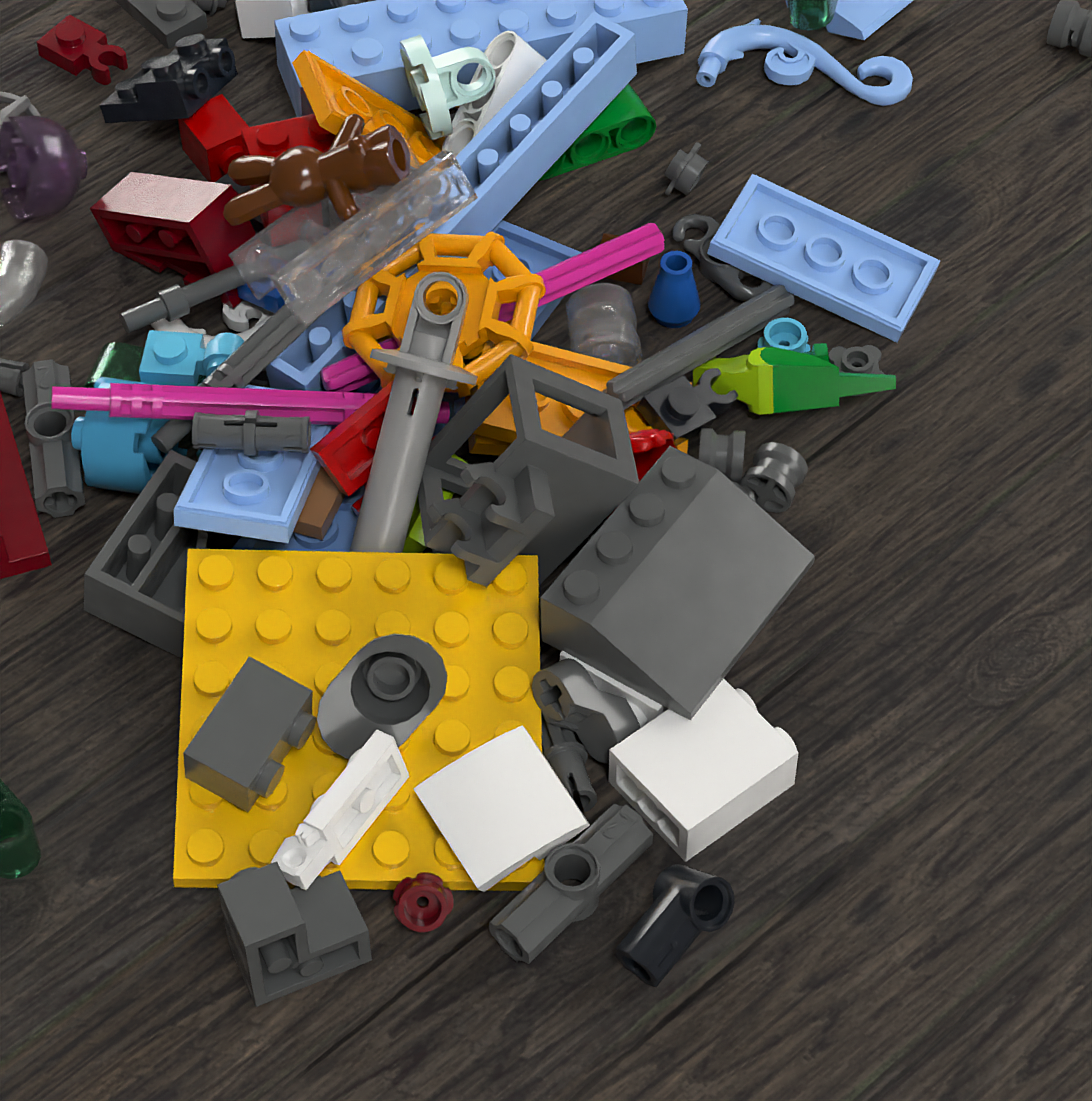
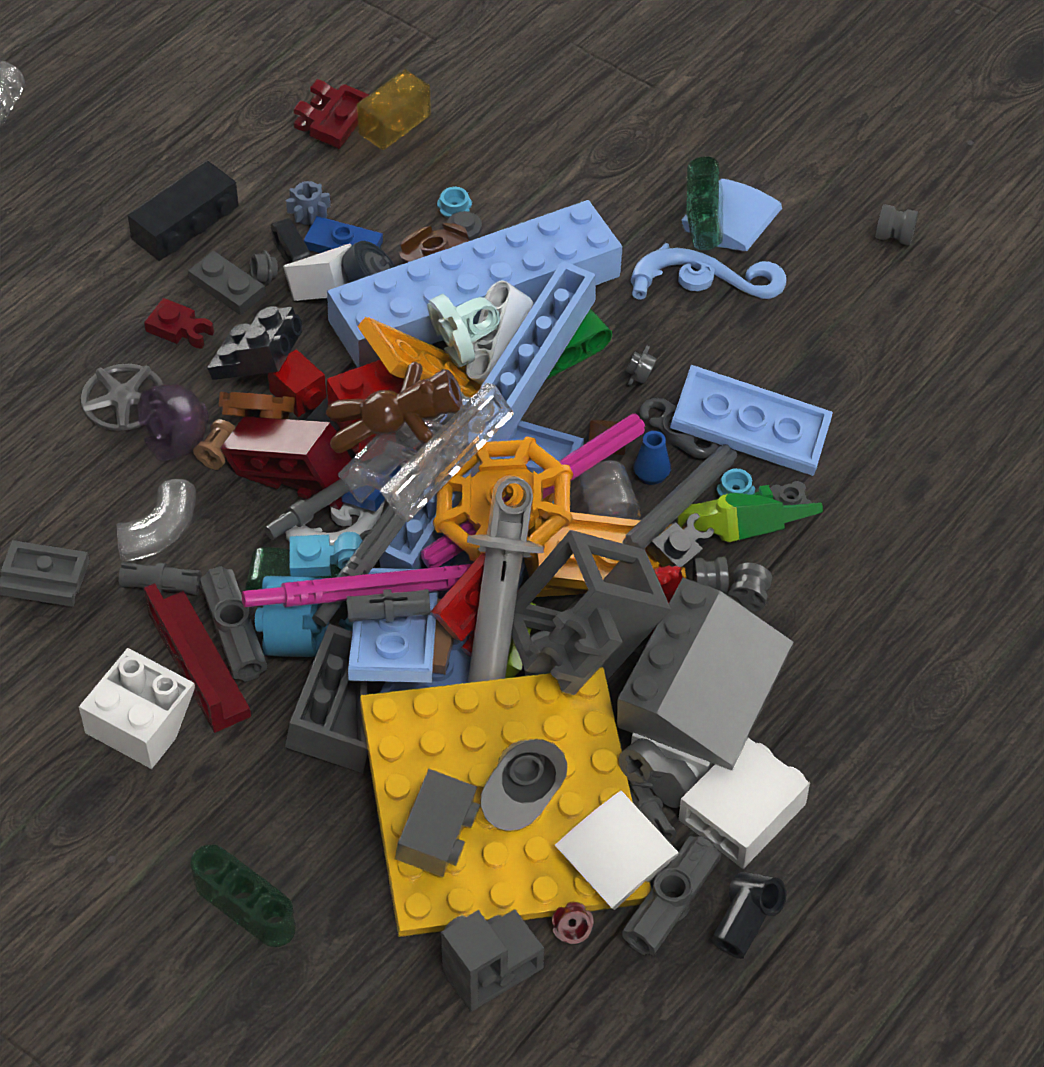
camera: 10 degrees left, 0 degrees up
white hinge [271,730,409,890] -> none
none -> medium nougat bush [193,419,235,470]
none -> dark orange plate [218,392,295,420]

